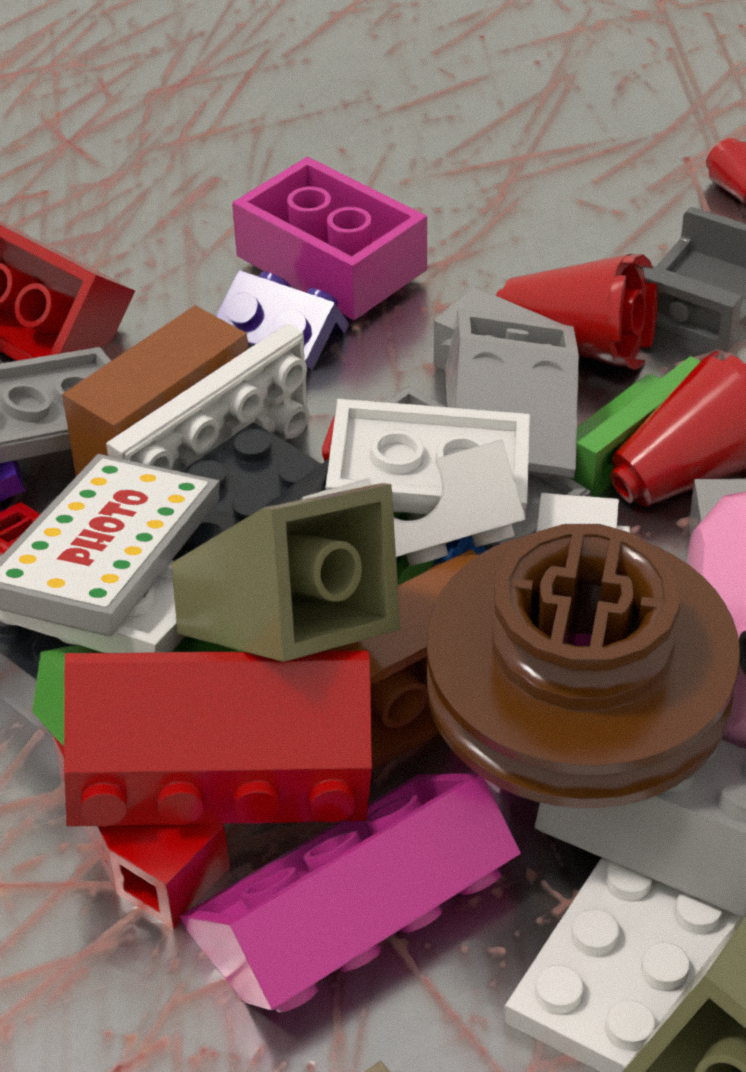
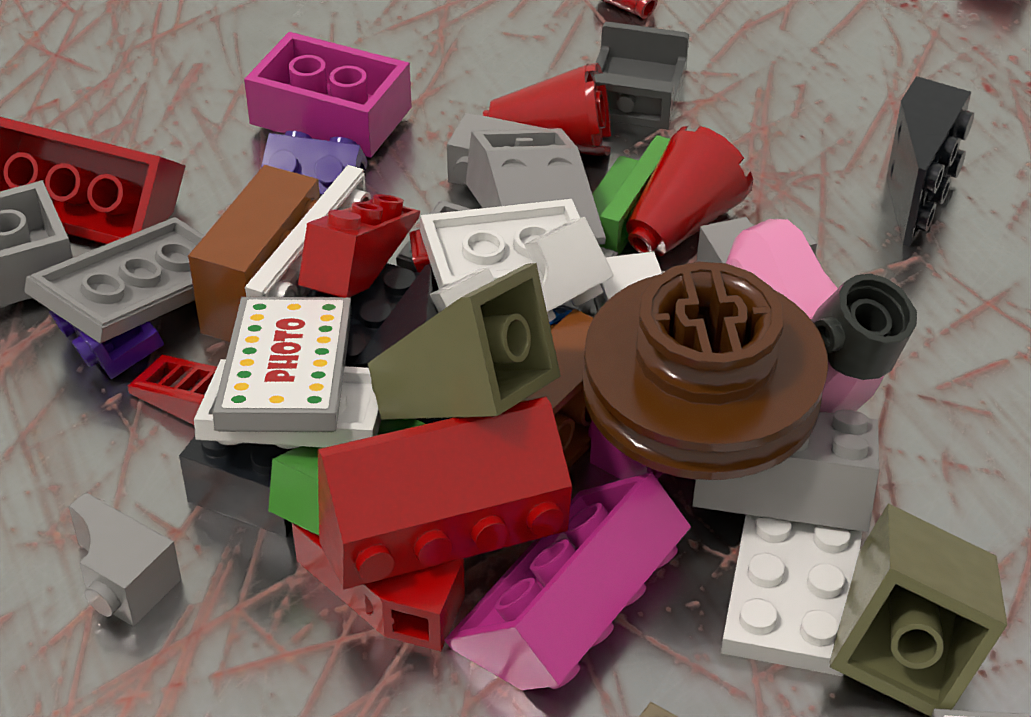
camera: 20 degrees left, 0 degrees up
none -> red slope [298,194,420,298]

